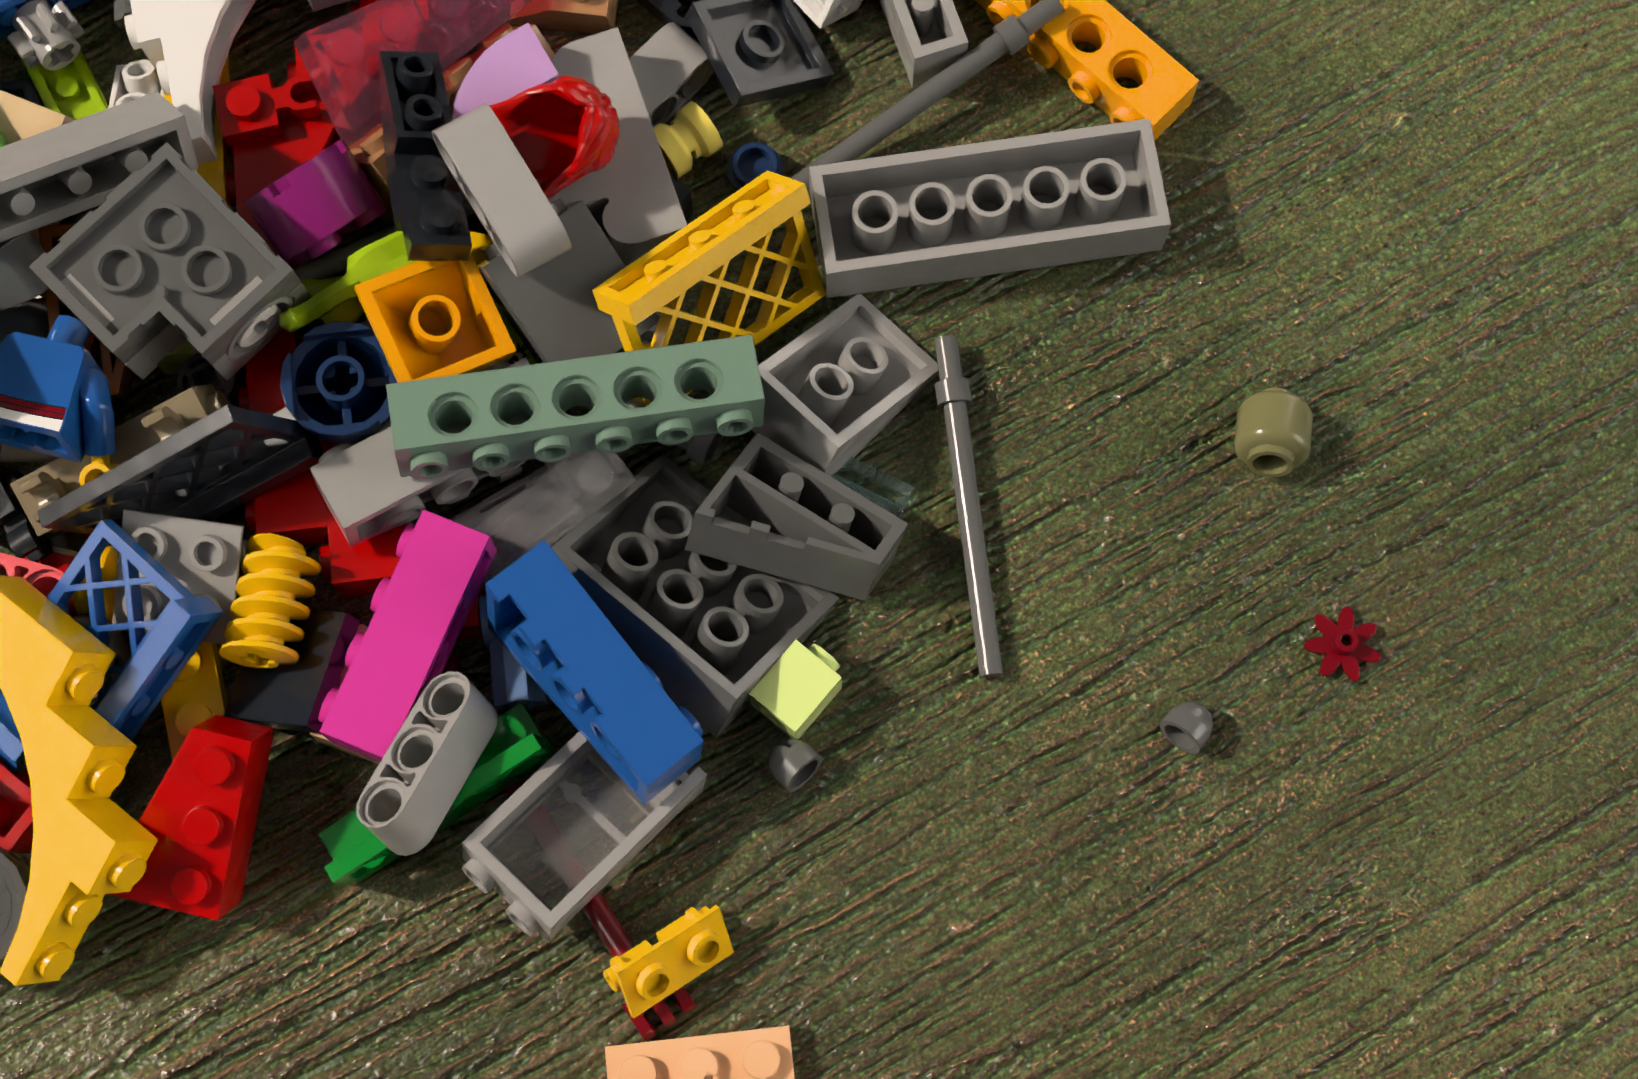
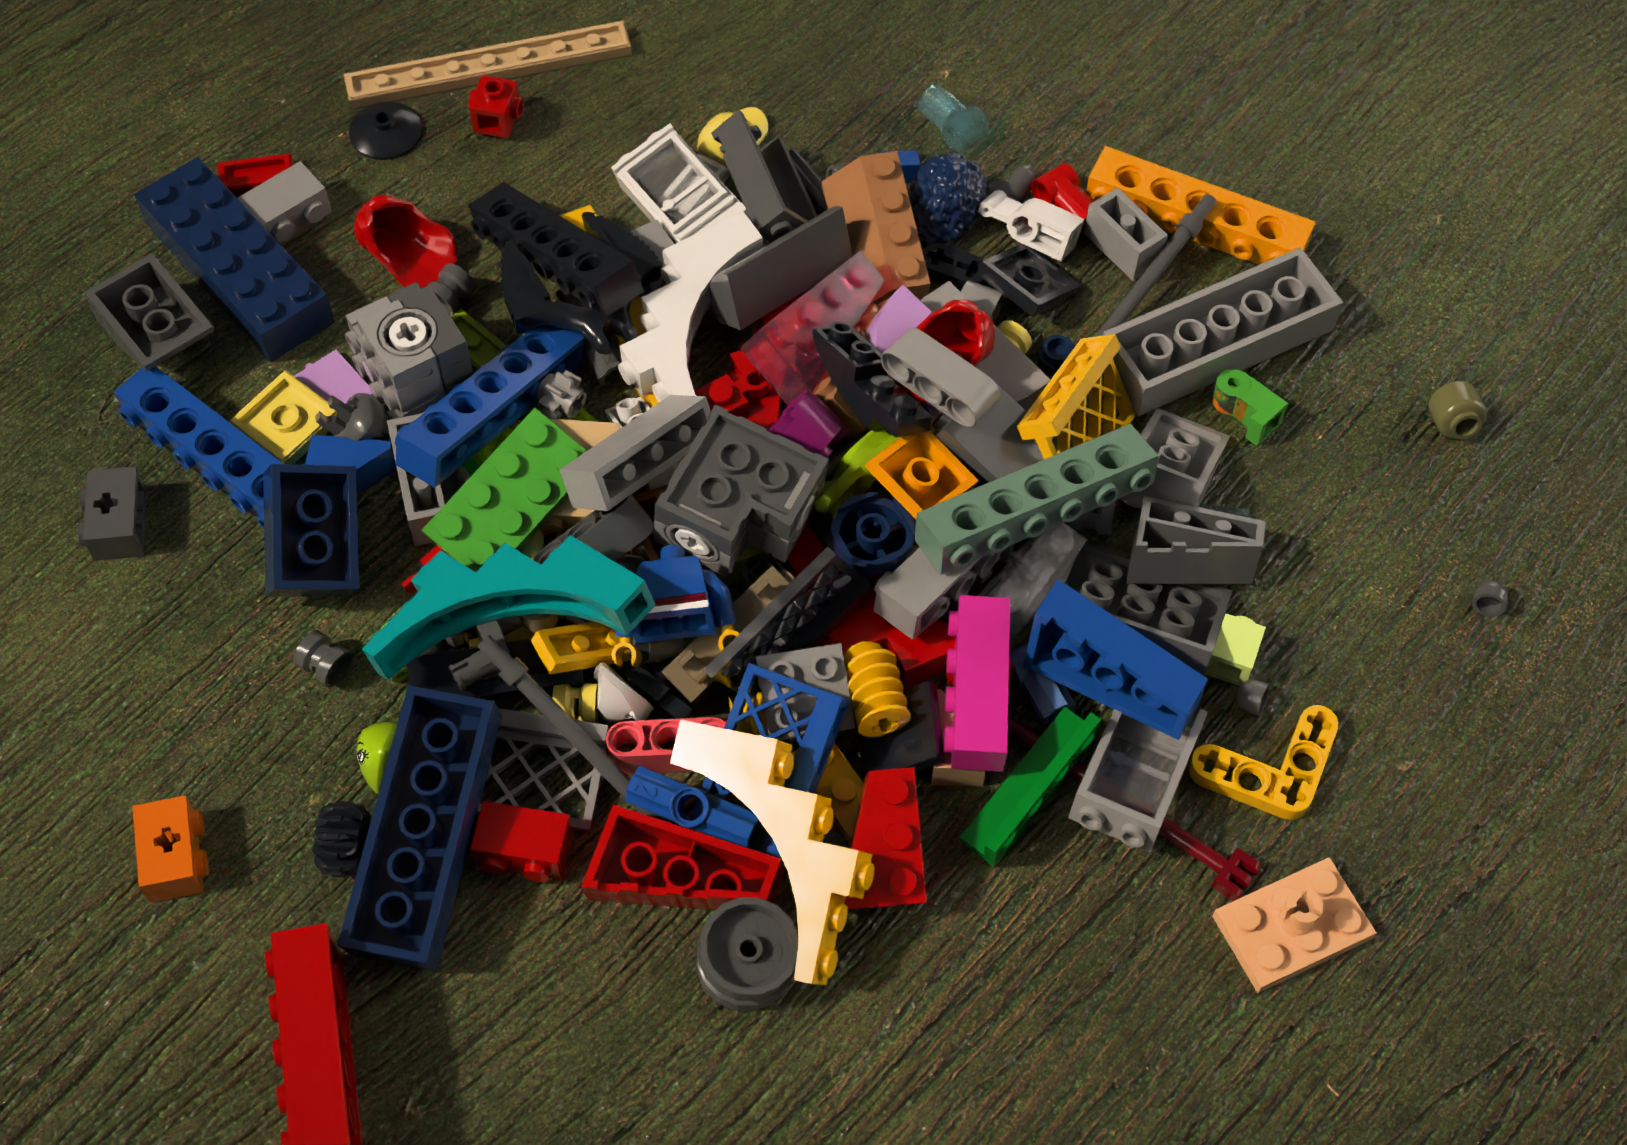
camera: 20 degrees left, 15 degrees down
light grey beam [357,672,498,856] -> none
yellow hinge [603,905,734,1018] -> none
dark grey bar [934,335,1003,678] -> none
dark red plant [1303,606,1381,682] -> none
none -> yellow beam [1188,705,1338,820]
none -> bright green leg [1212,369,1288,446]

